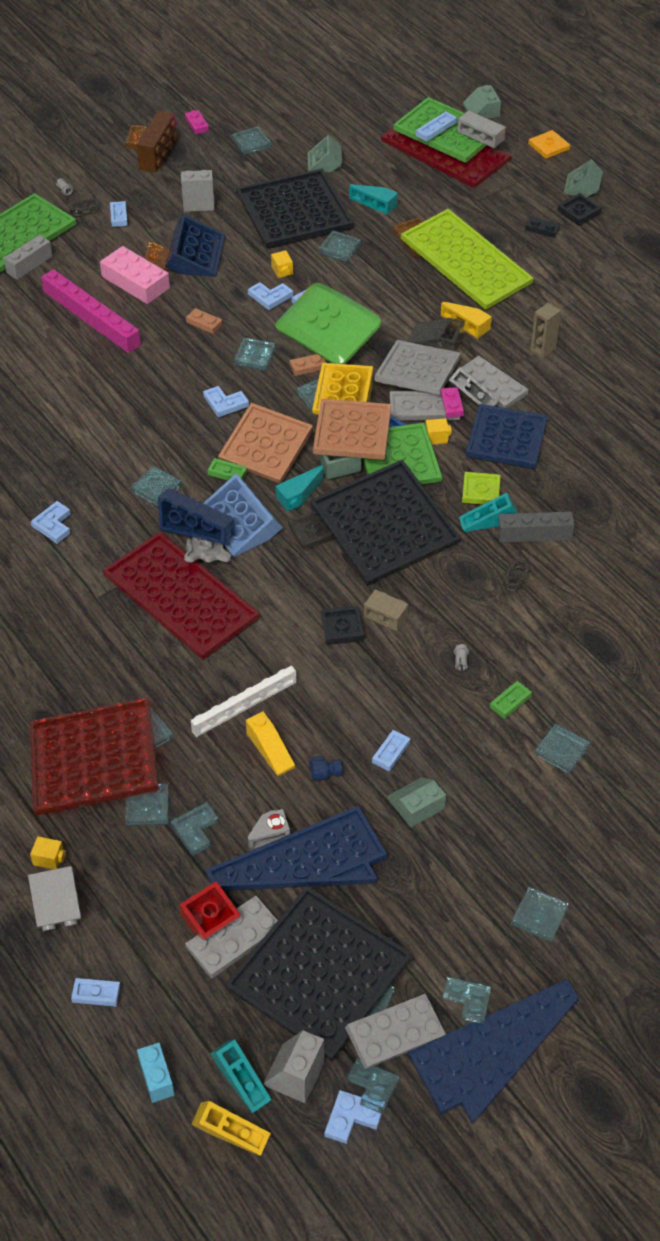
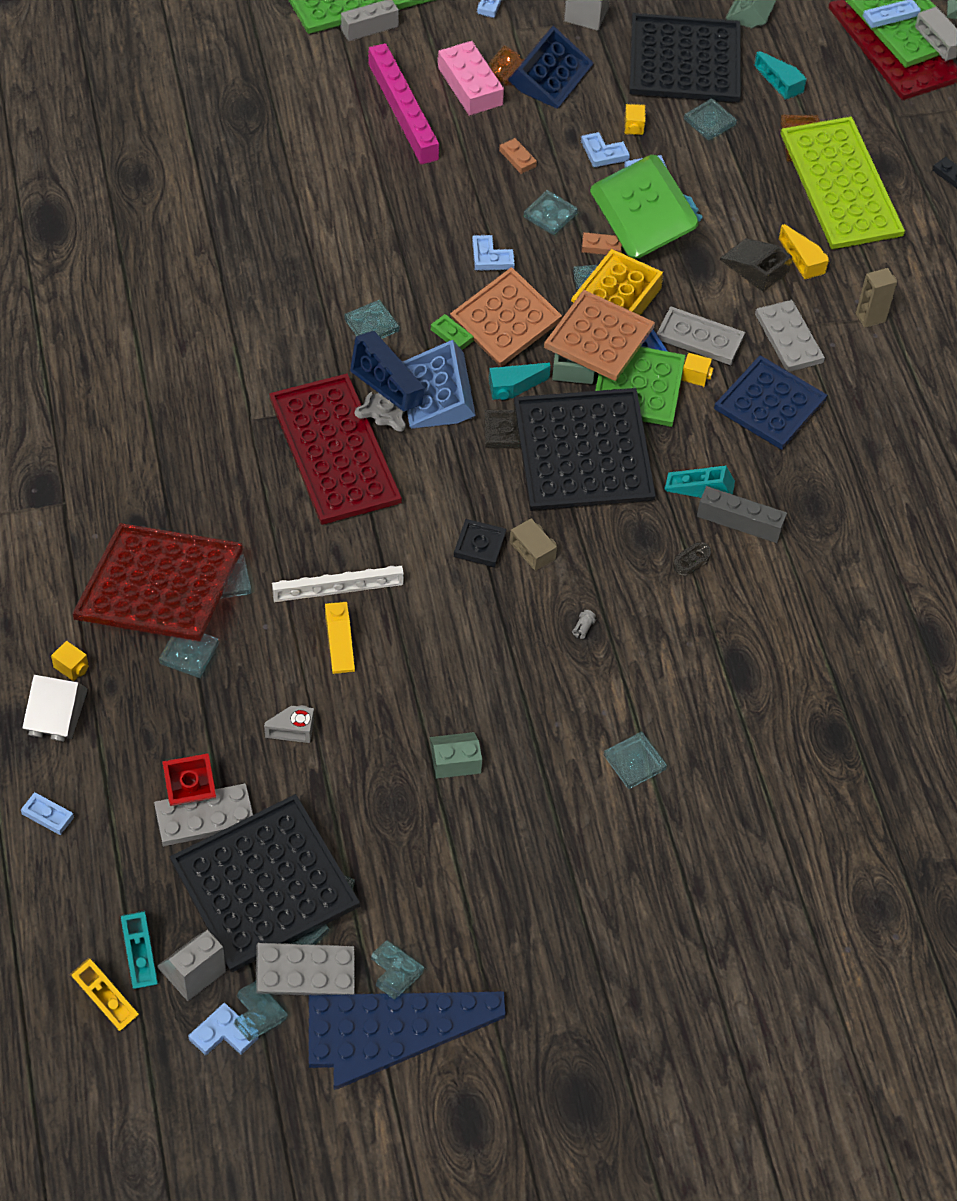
camera: 20 degrees right, 5 degrees up
light blue plate [31,501,71,544] -> none
medium azure brick [137,1043,174,1103] -> none
clear light blue plate [171,802,218,856] -> none
dark blue wing [205,806,387,890] -> none
dark blue piece [308,756,342,781] -> none
light blue plate [372,730,410,772] -> none
light grey plate [375,340,461,395] -> none
dark pink plate [440,387,464,418] -> none
slope [449,367,499,406] -> none
lime plate [462,472,500,504] -> none
bright green plate [490,681,532,719] -> none
clear light blue plate [511,887,569,942] -> none

